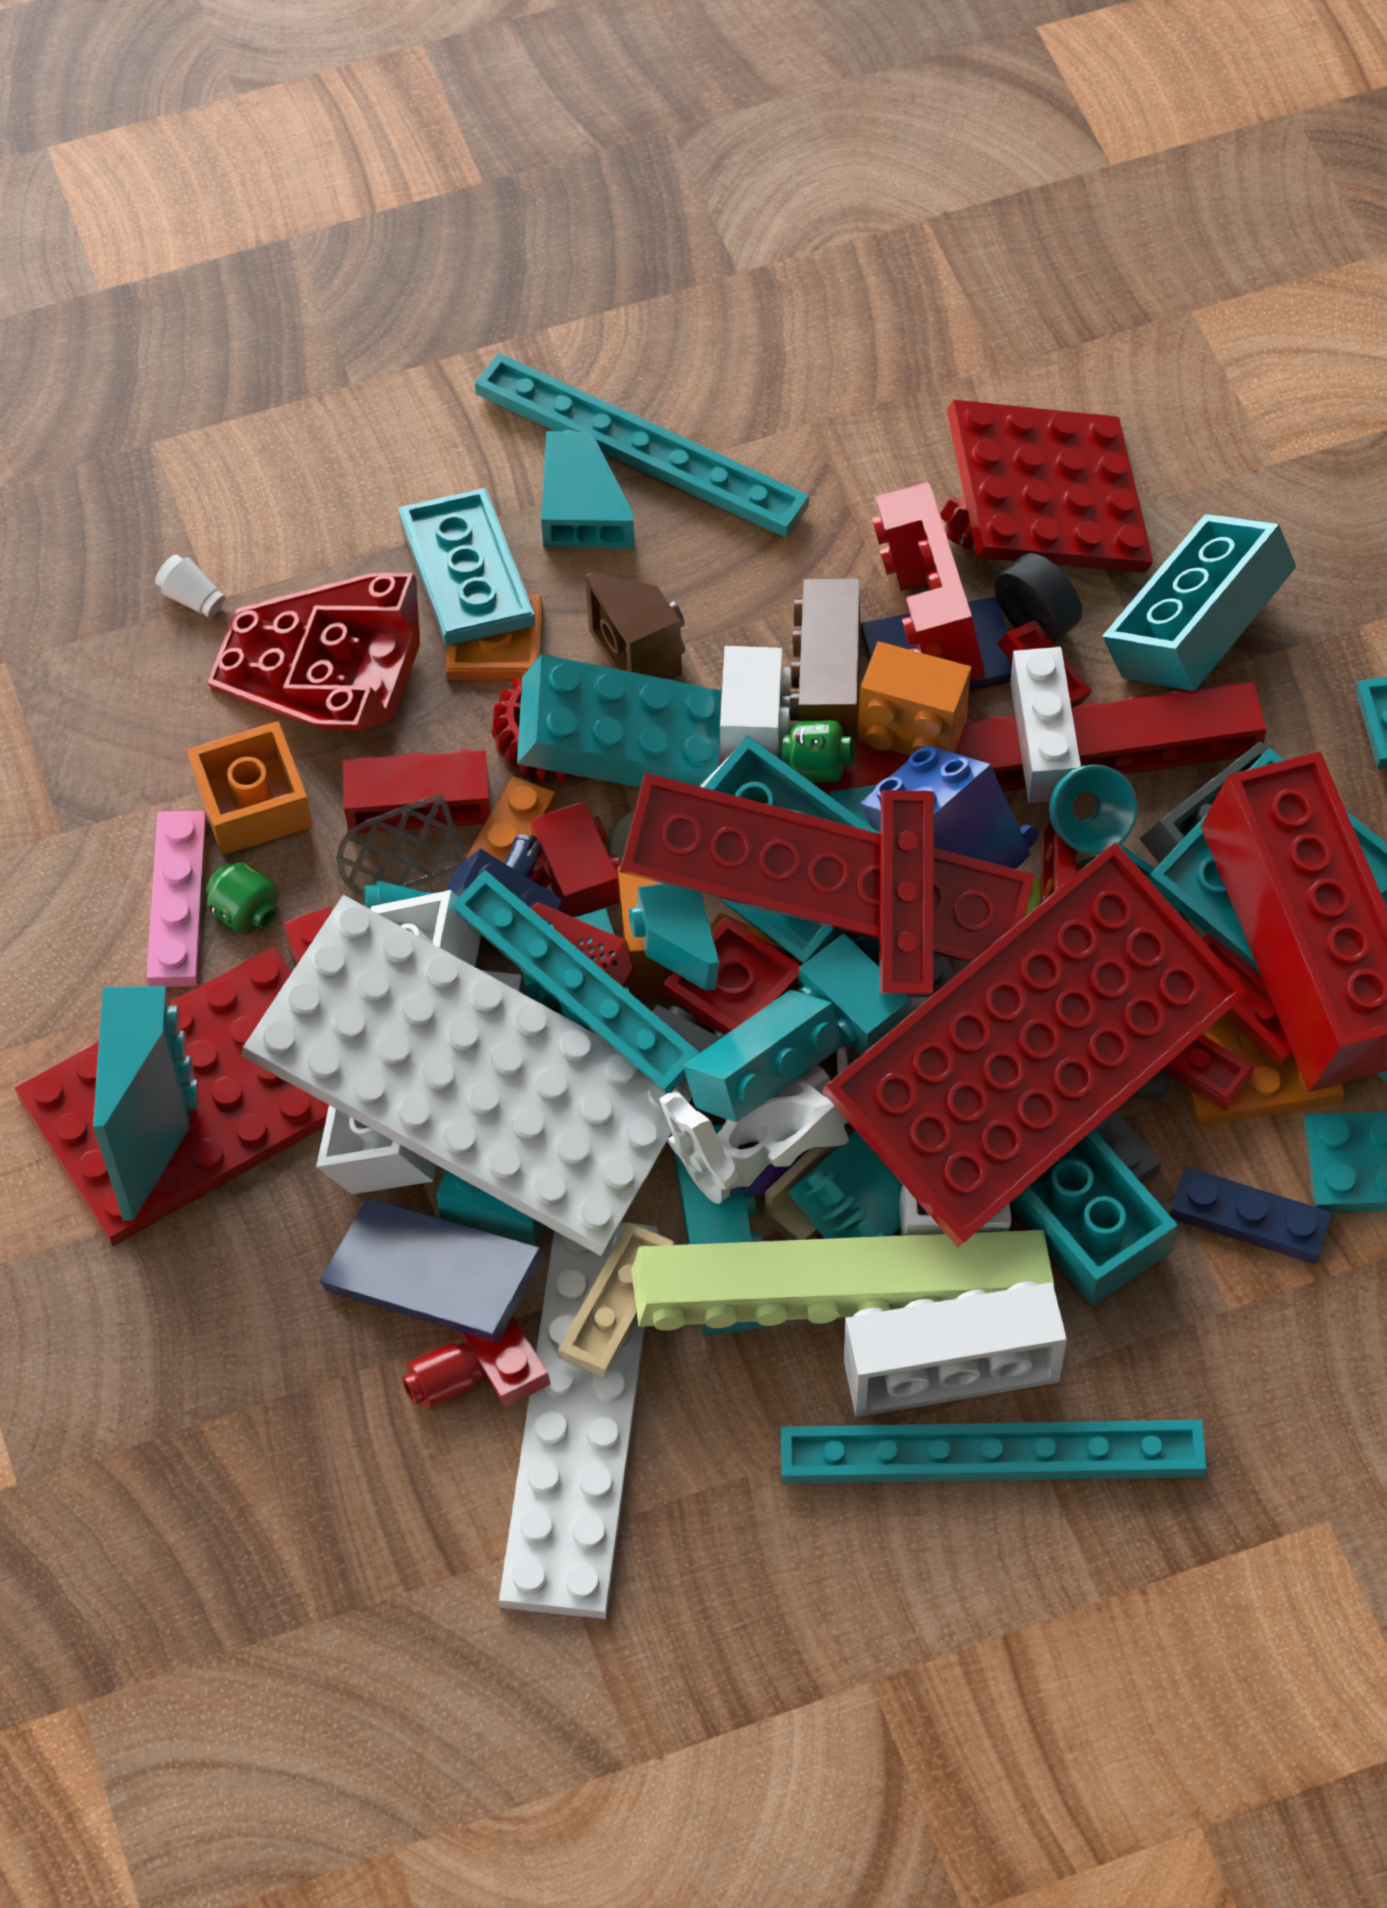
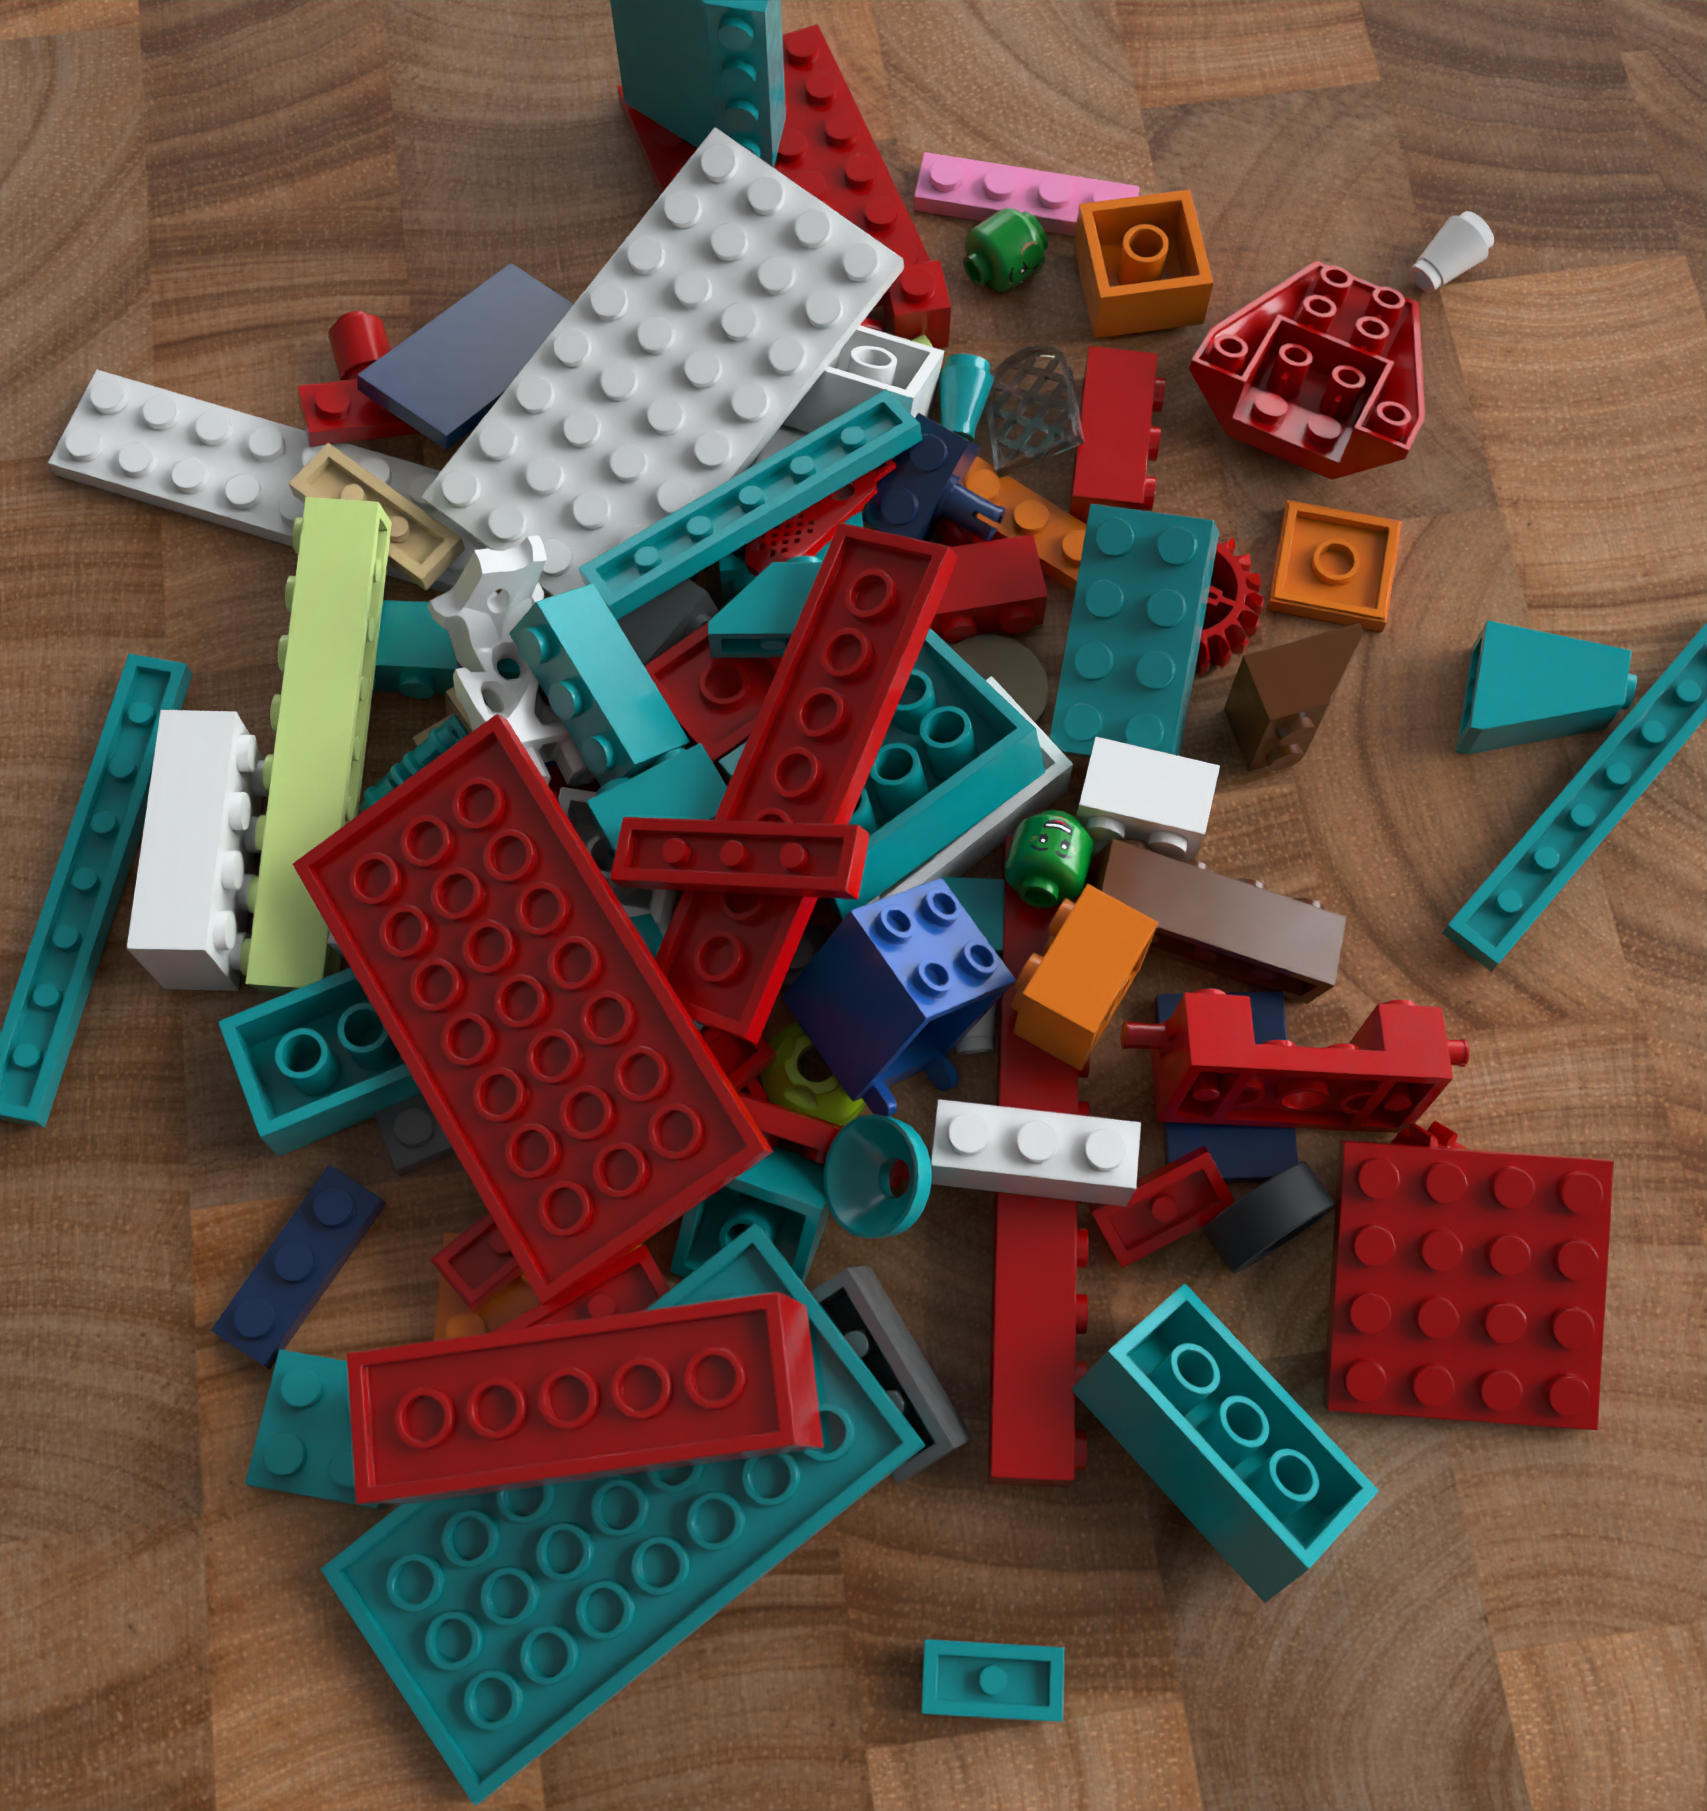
camera: 100 degrees right, 10 degrees up
tile [398,488,535,646] -> none

